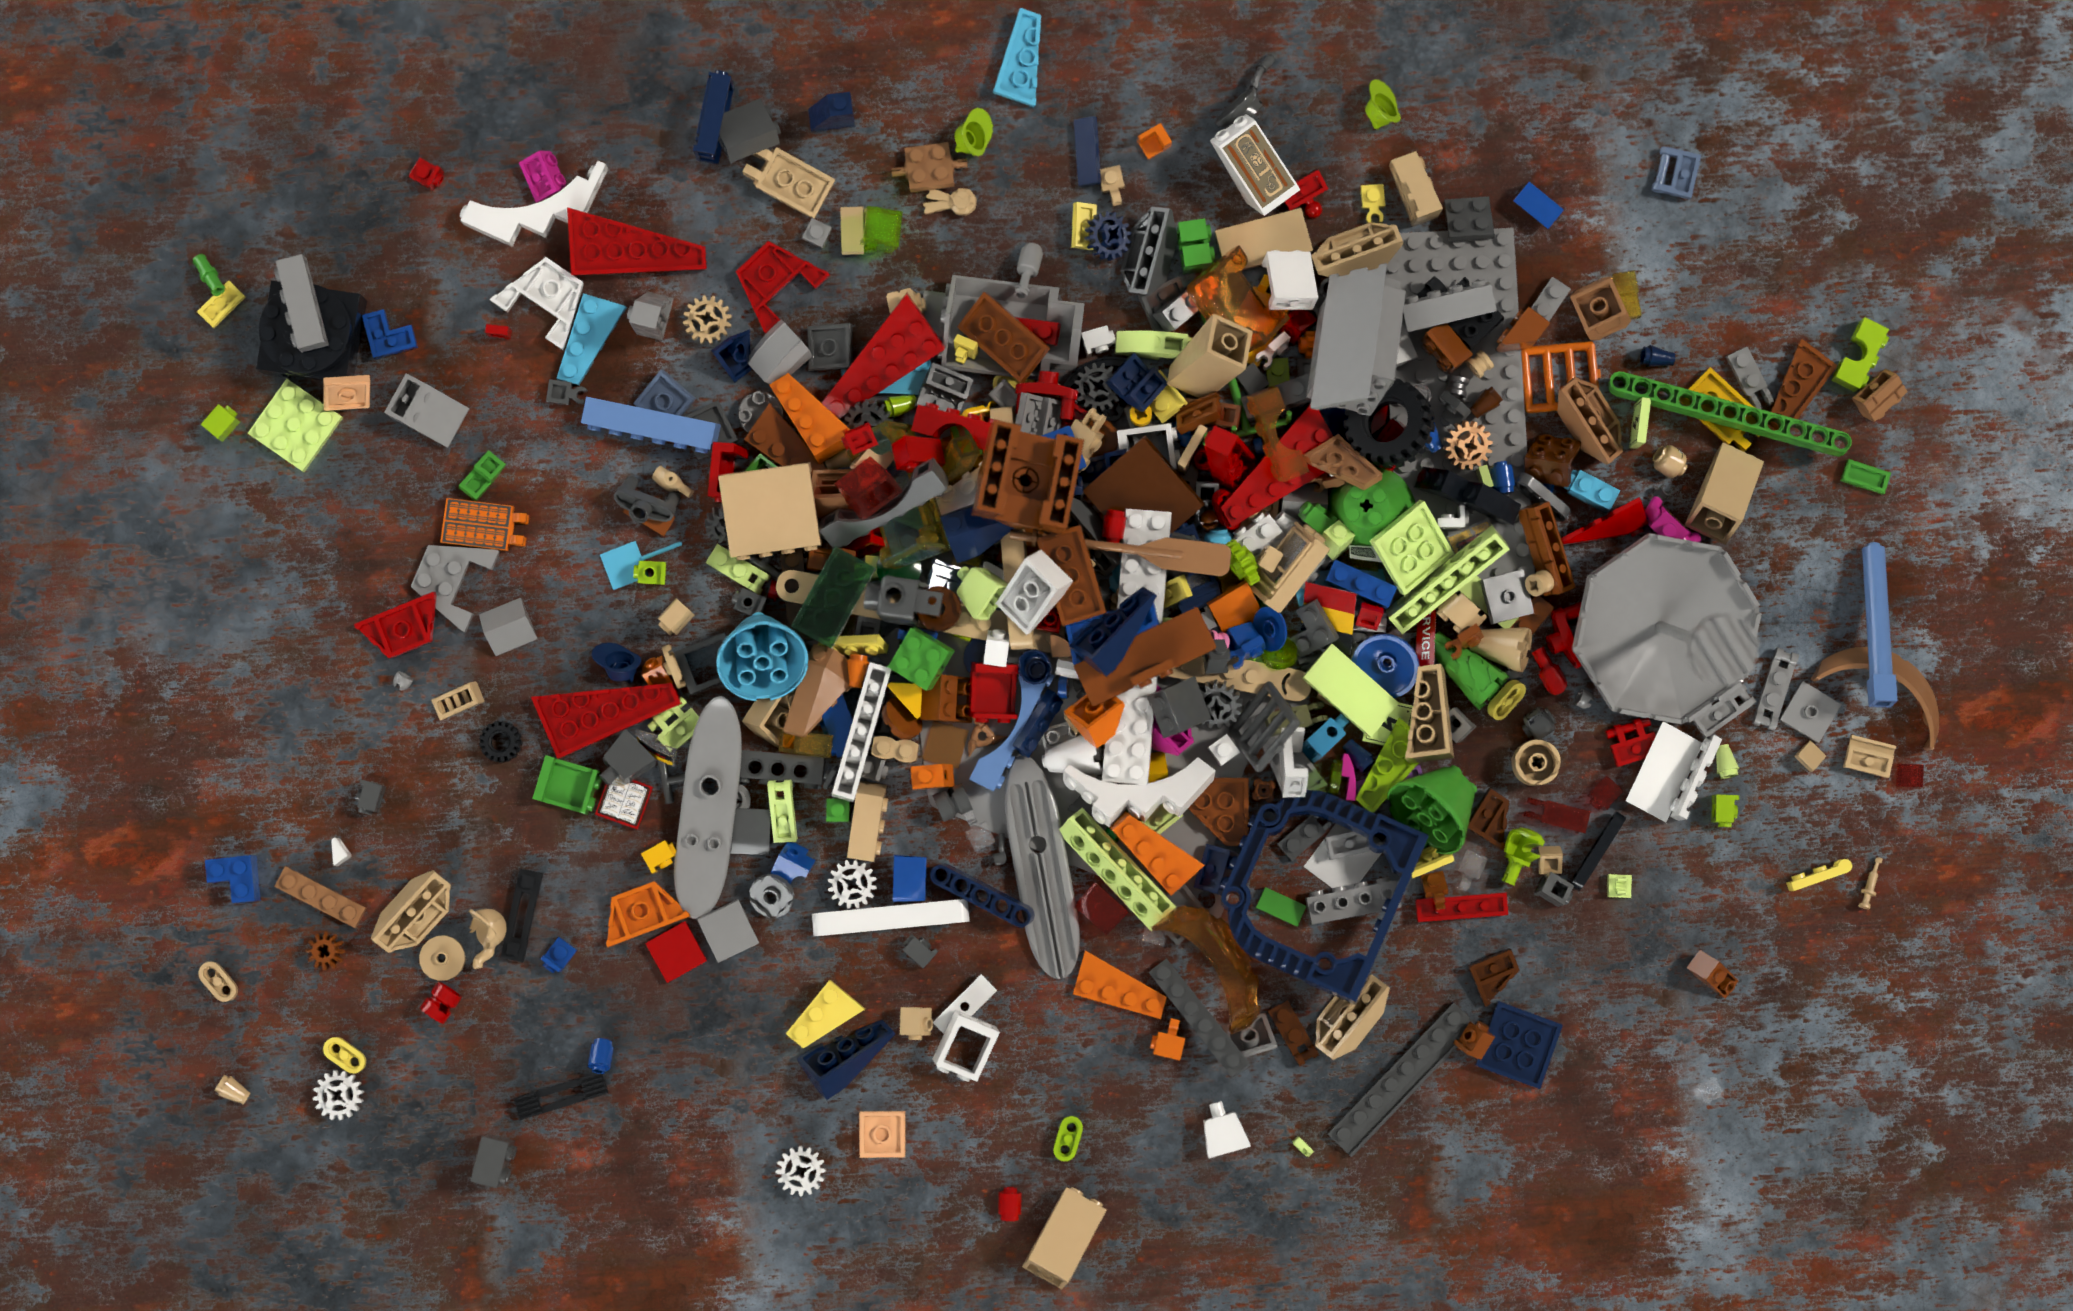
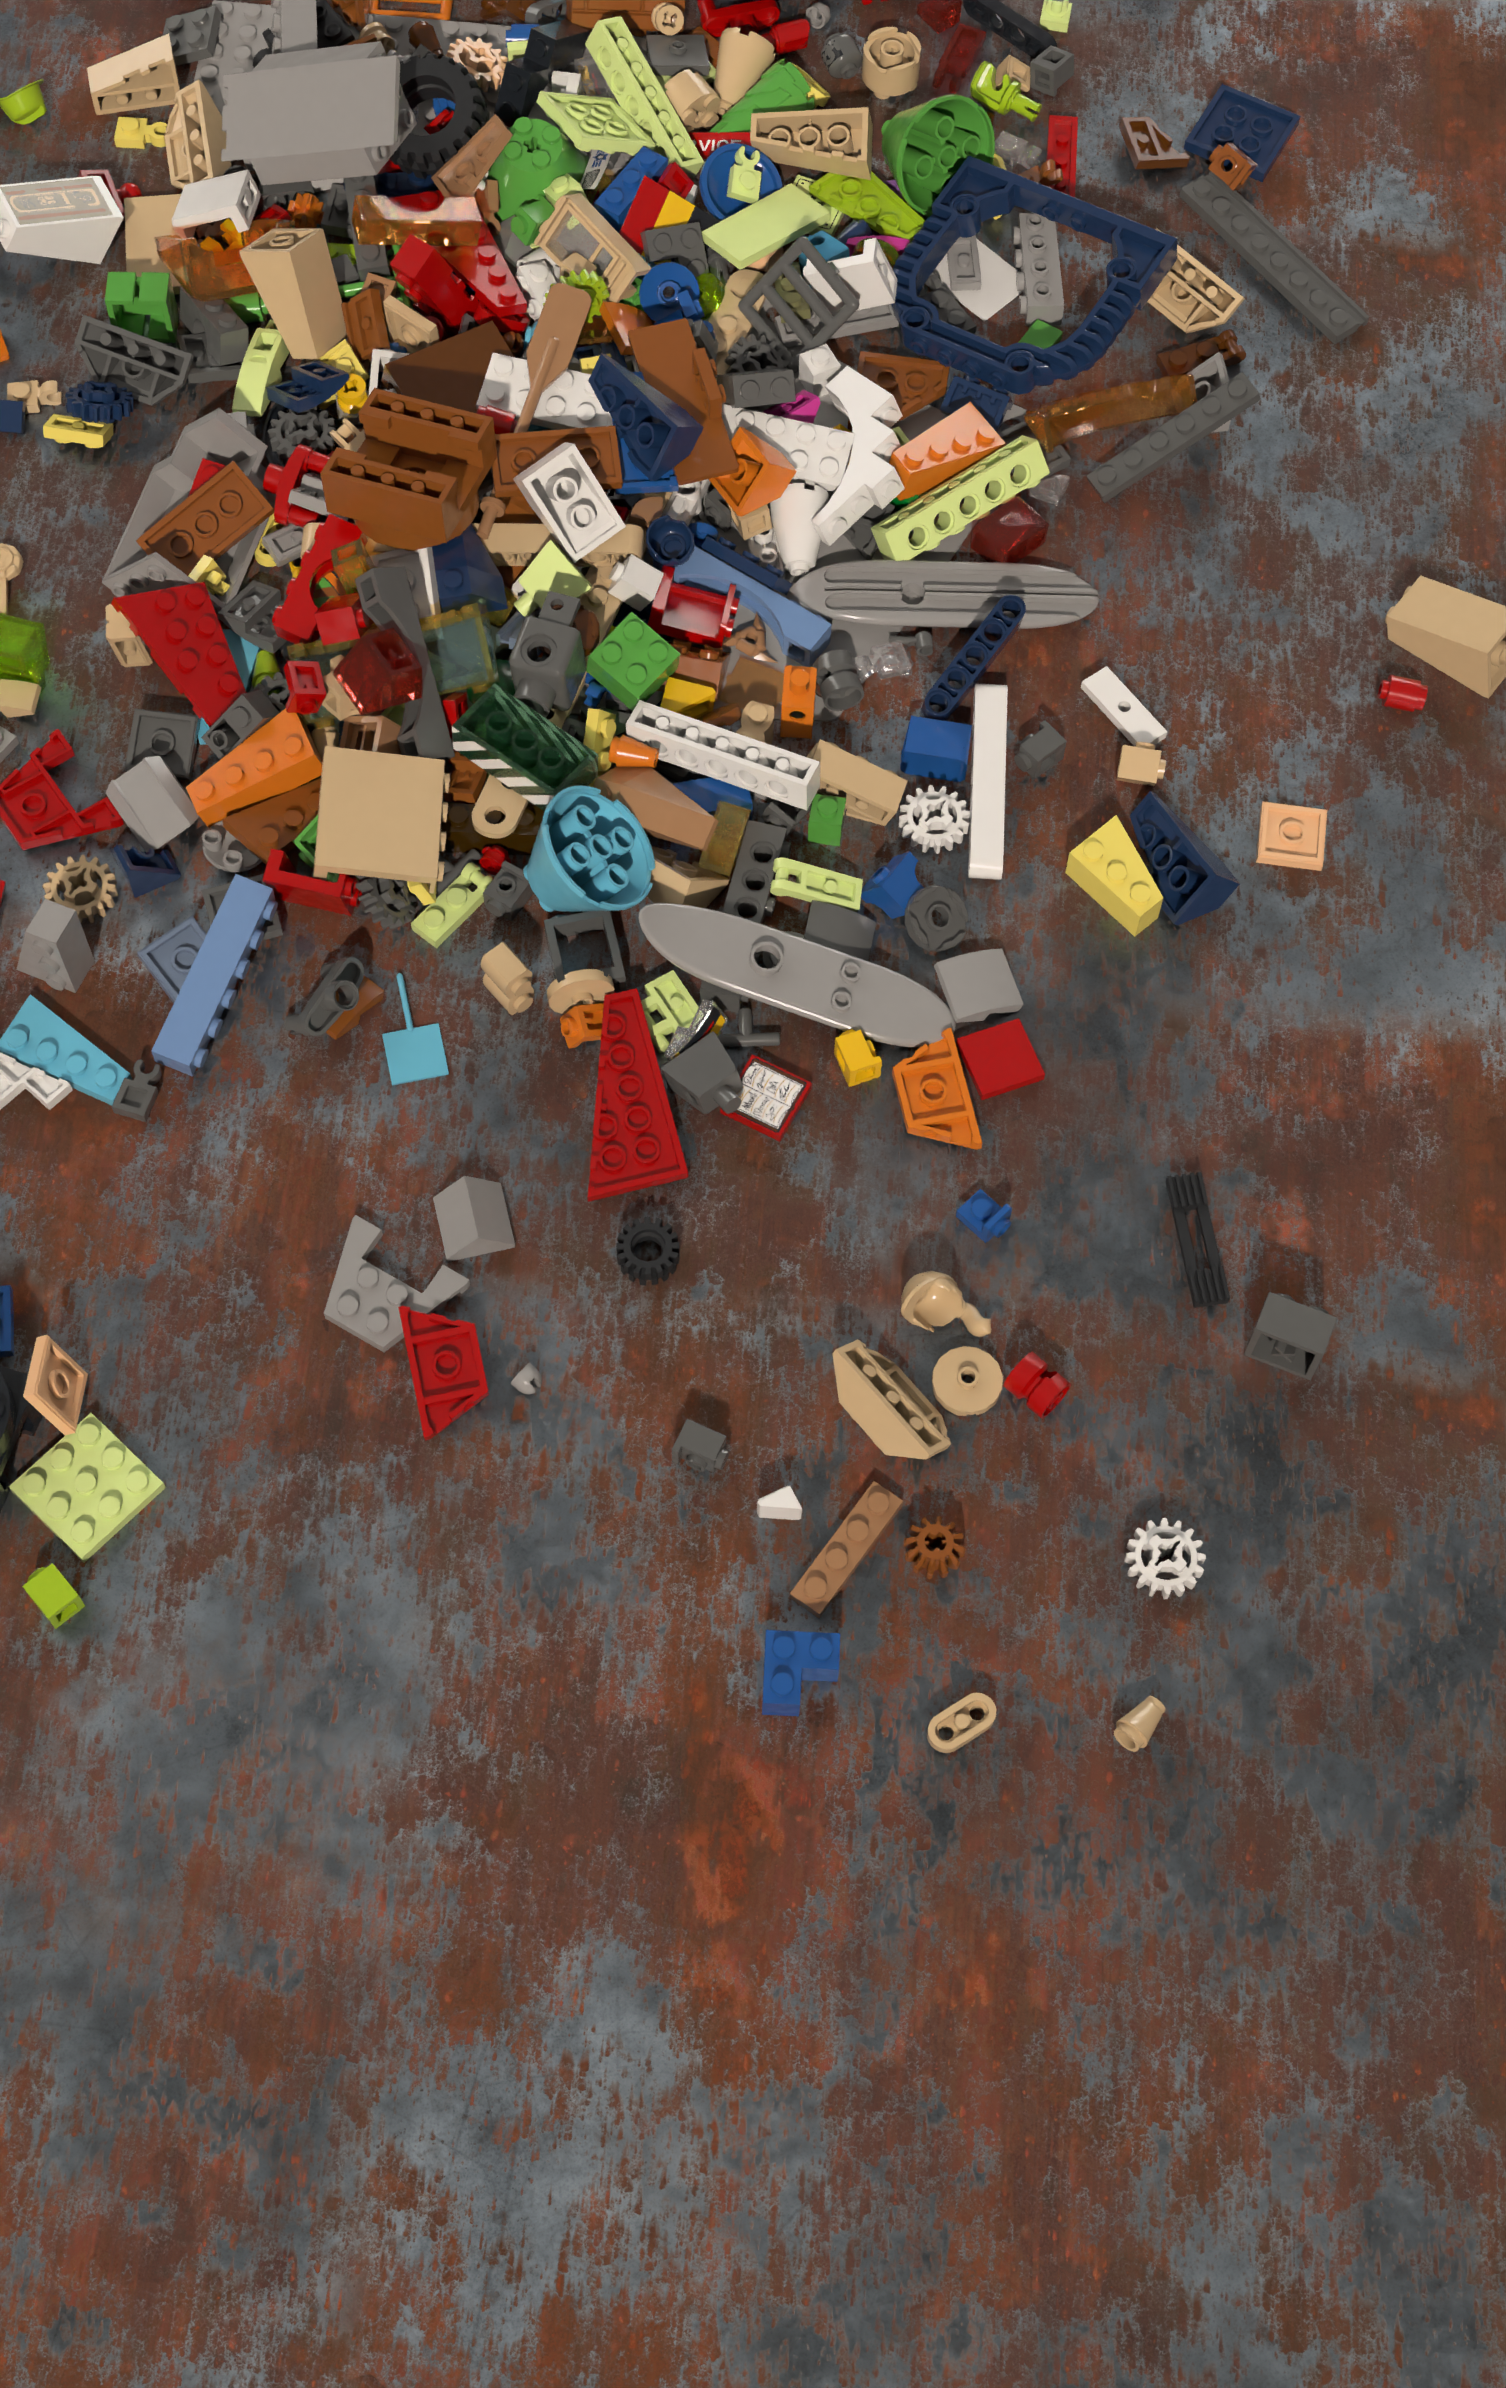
camera: 80 degrees left, 20 degrees down
light yellow plate [323,1037,366,1074] -> none
light grey slope [384,373,469,448] -> none
tan slope [431,681,484,720] -> none
orange tile [440,498,530,551] -> none
bright green slope [459,450,506,502] -> none
red tile [485,324,512,339] -> none
black container [500,868,543,962] -> none
bright green panel [532,755,602,815] -> none
blue brick [588,1038,614,1074] -> none
dark blue piece [591,642,641,683] -> none
lime brick [633,561,666,585] -> none
tan piece [652,465,694,498] -> none
white gear [776,1146,826,1196] -> none
white window [933,1010,1000,1082] -> none
light grey piece [1014,243,1043,299] -> none
lime plate [1053,1116,1083,1161] -> none
orange wing [1073,951,1167,1019] -> none
orange brick [1150,1018,1185,1060] -> none
white torso [1203,1101,1251,1158] -> none
dark orange plate [1252,778,1276,803] -> none
yellowish green tile [1292,1136,1314,1157] -> none
dark orange plate [1445,623,1484,660] -> none
none -> dark grey slope [201,690,280,760]
none -> yellowish green plate [727,146,762,204]

